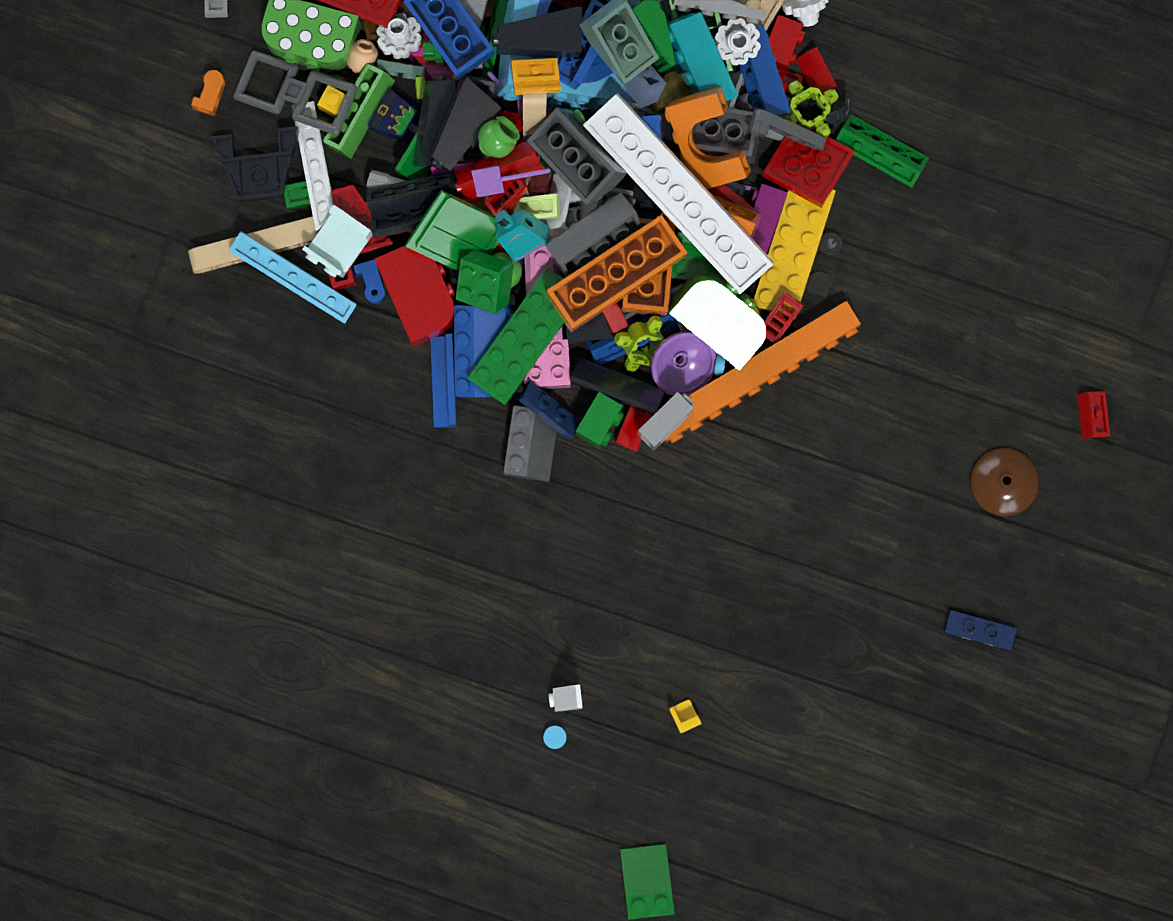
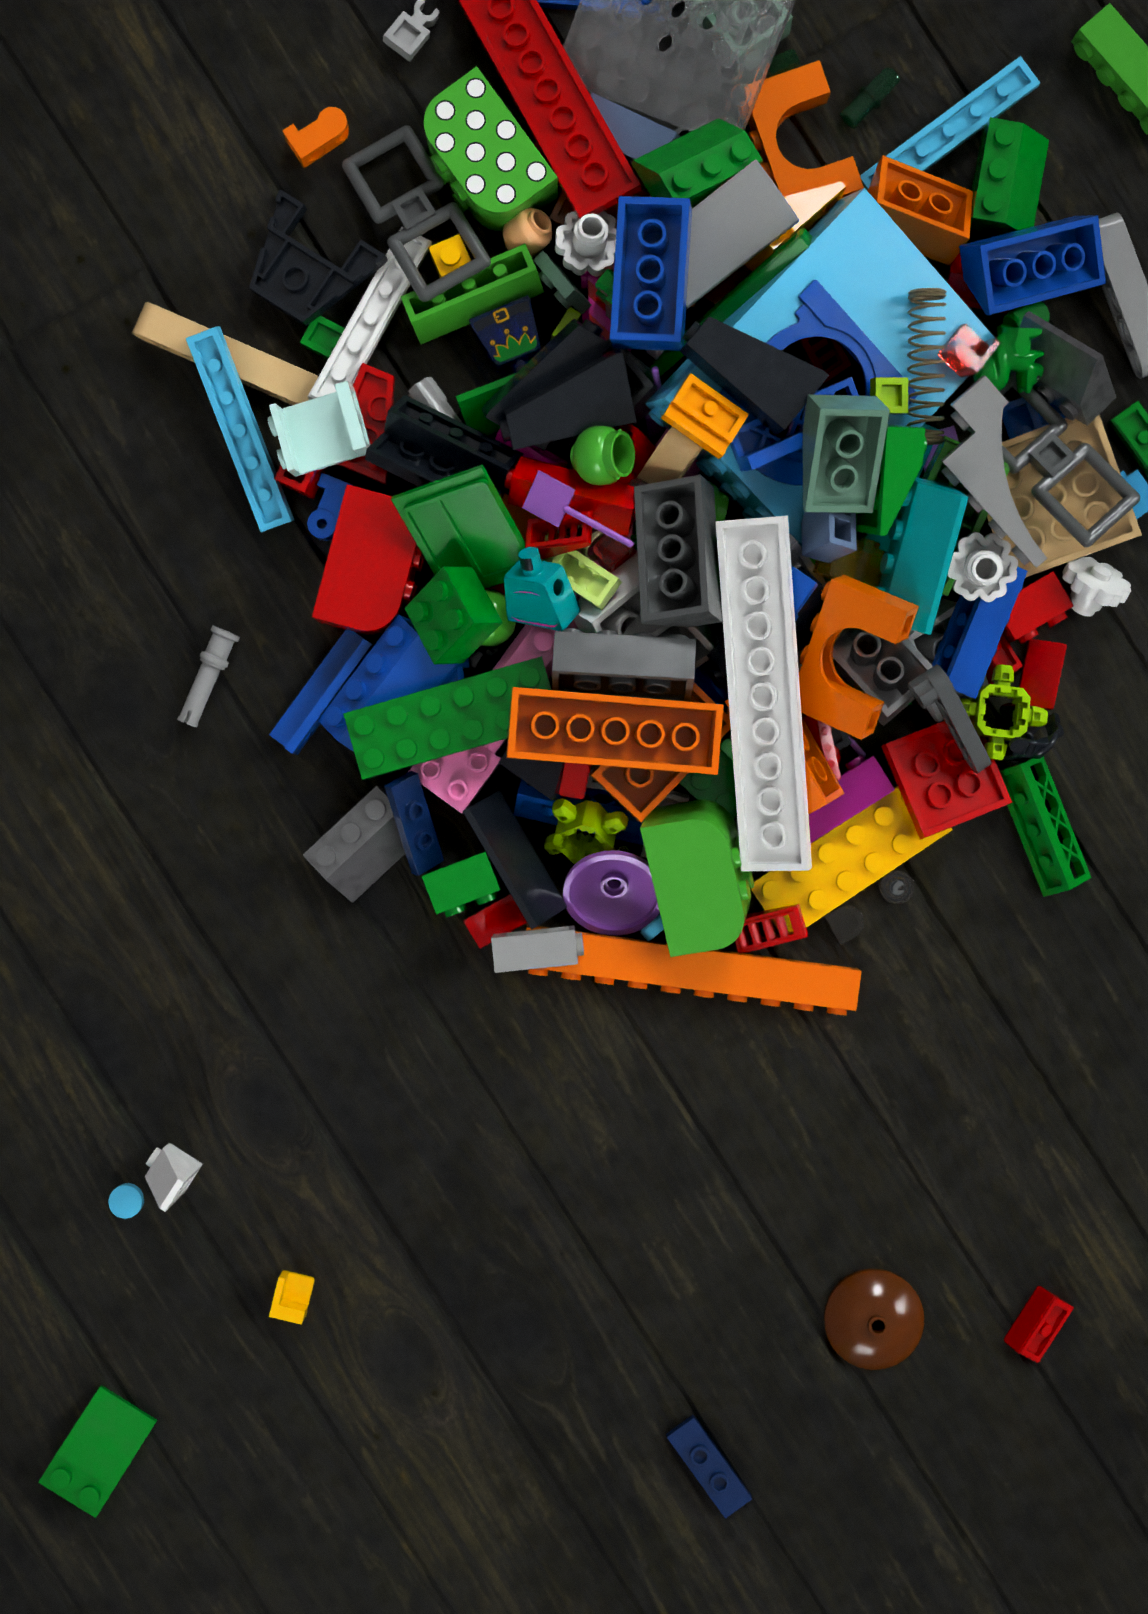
camera: 25 degrees right, 5 degrees up
none -> light grey pin [177,625,240,728]

